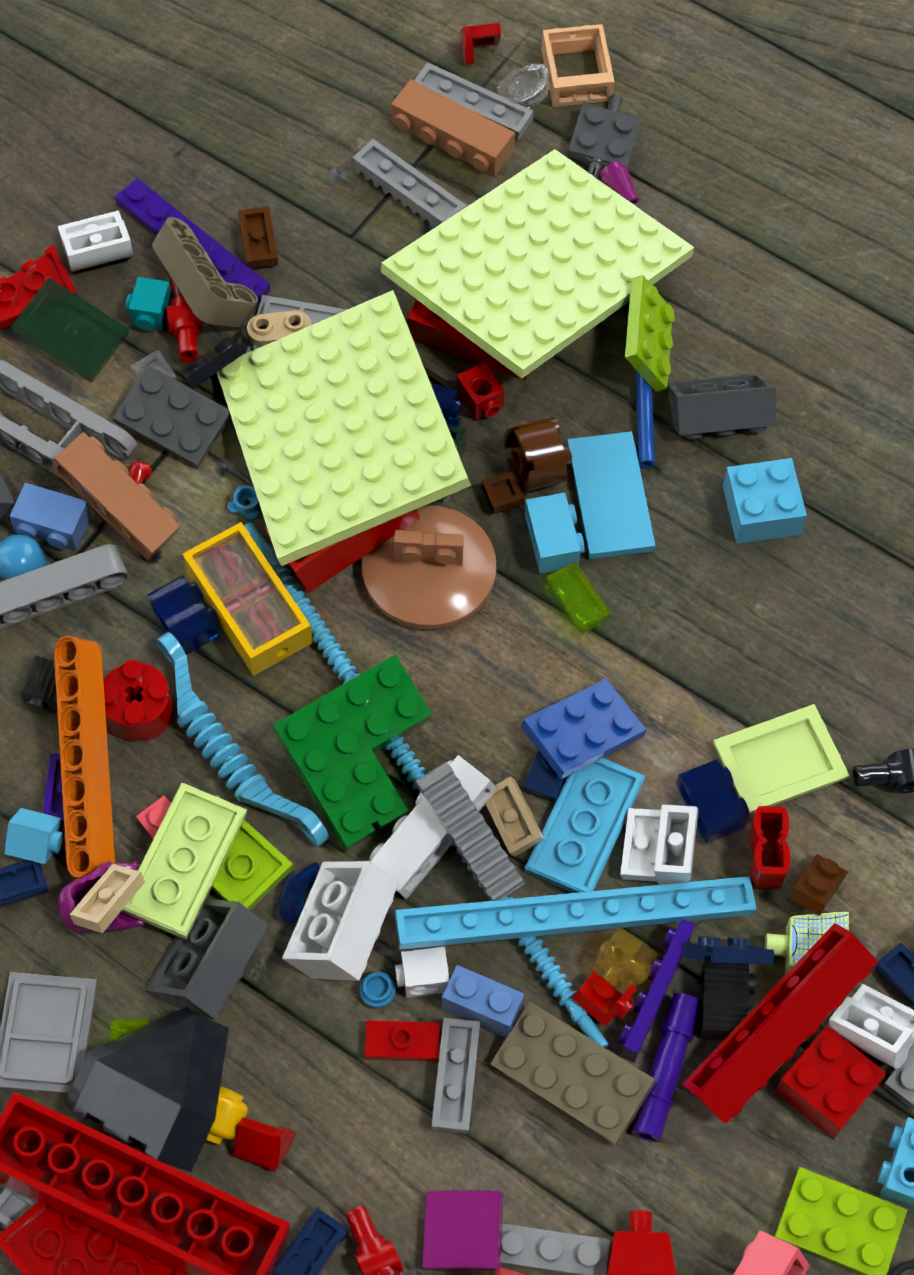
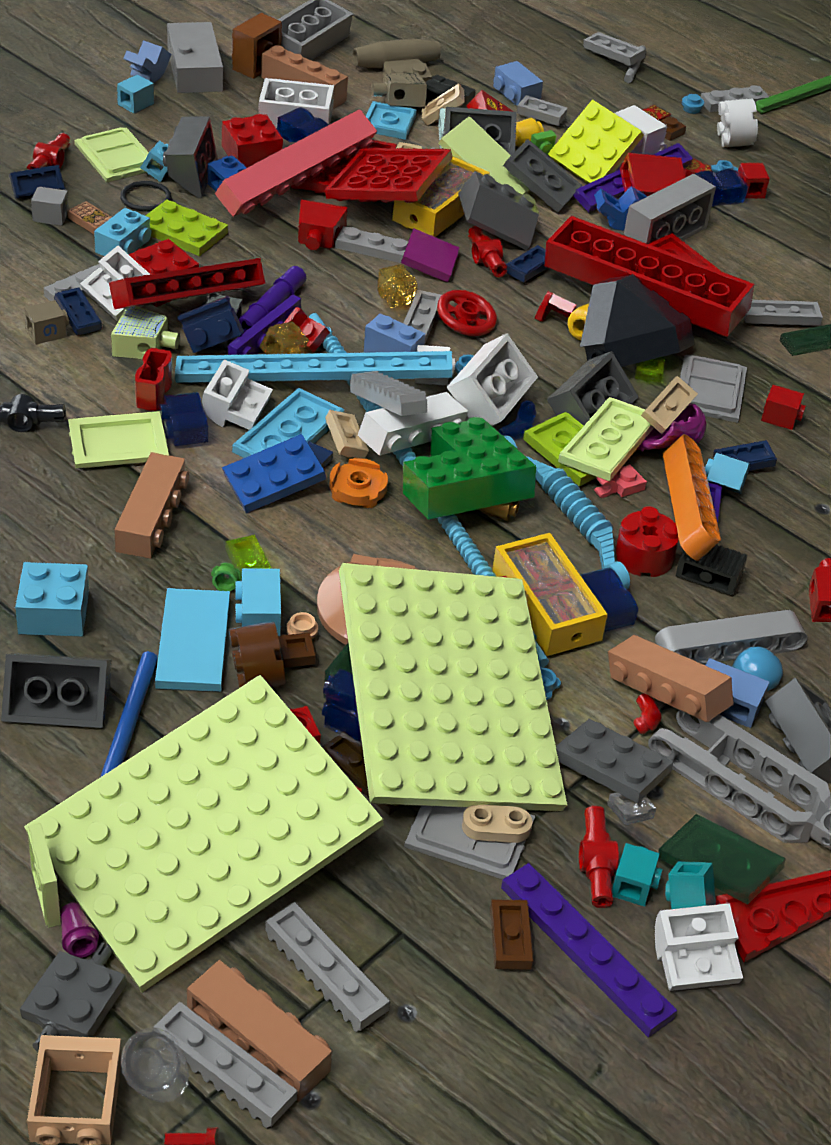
camera: 175 degrees left, 20 degrees down
dark tan beam [152,217,258,327] -> none
black wing [185,330,248,389] -> none
red plate [365,1020,440,1062] -> none
dark tan plate [491,1001,656,1145] -> none
lime plate [625,275,675,392] -> none
reddish brown plate [788,854,848,916] -> none
none -> yellowish green tile [27,823,61,928]
none -> nougat brick [114,452,189,559]
none -> bright green plate [211,562,242,591]
none -> light nougat plate [286,612,318,639]
none -> orange plate [329,458,388,508]
none -> clear yellow brick [377,264,418,308]
none -> red plate [437,290,497,336]
none -> teal brick [665,861,716,909]

